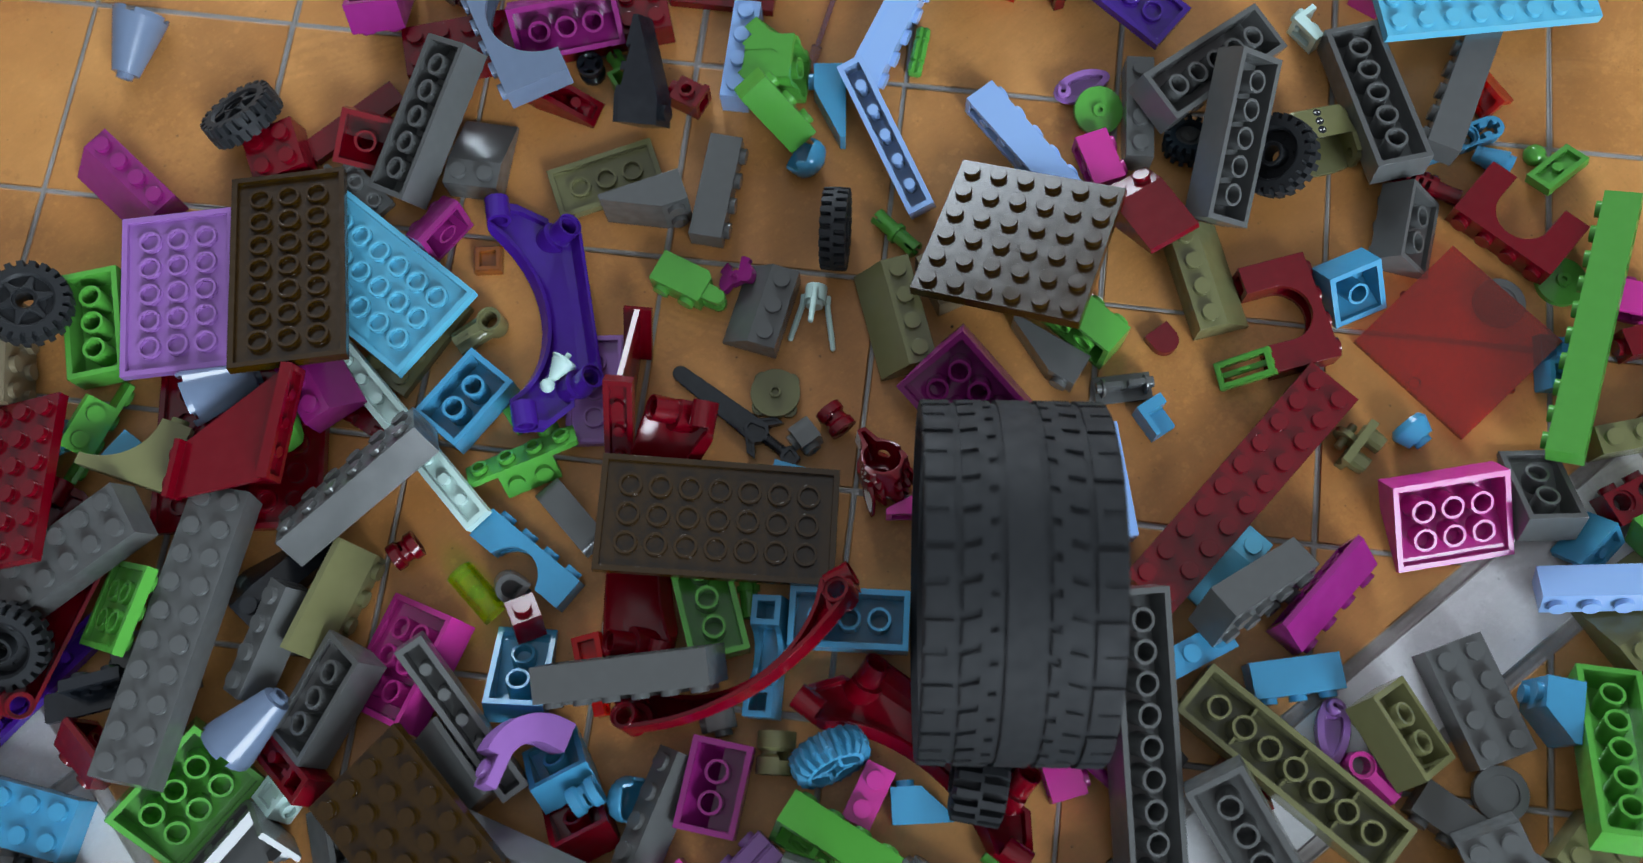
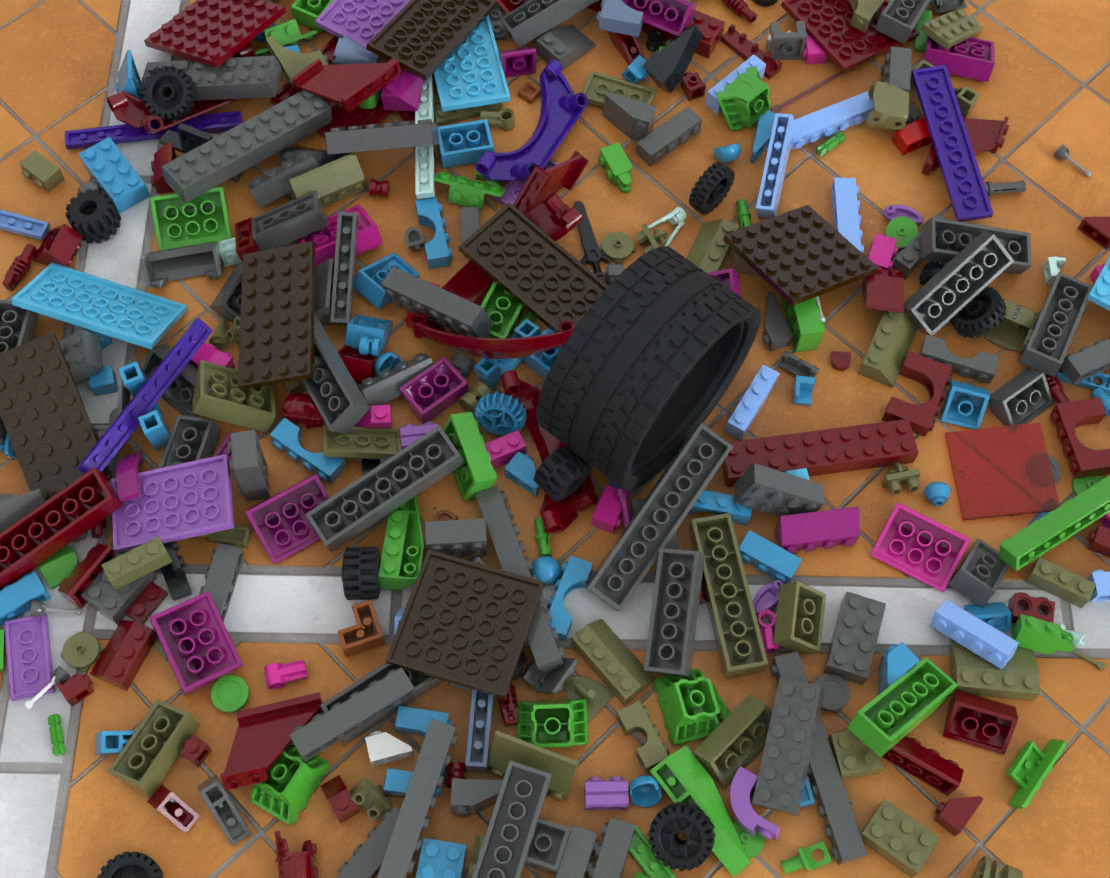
camera: 30 degrees right, 10 degrees down
bright green plate [79,561,159,657] -> none
sand blue cone [201,687,289,772] -> none
clear neon green brick [447,562,505,625] -> none
medium lavender arch [474,712,576,792] -> none
dark red brick [504,592,547,645] -> none
light aqua piece [539,352,577,393] -> none
magenta piece [719,256,757,295] -> none
dark grey slope [723,264,801,359] -> none
bright green brick [734,66,816,154] -> none
bright green tile [1213,346,1278,392] -> none
none -> dark azure brick [621,55,649,84]
none -> olive hips [636,224,668,253]
none -> dark grey arch [919,334,999,384]

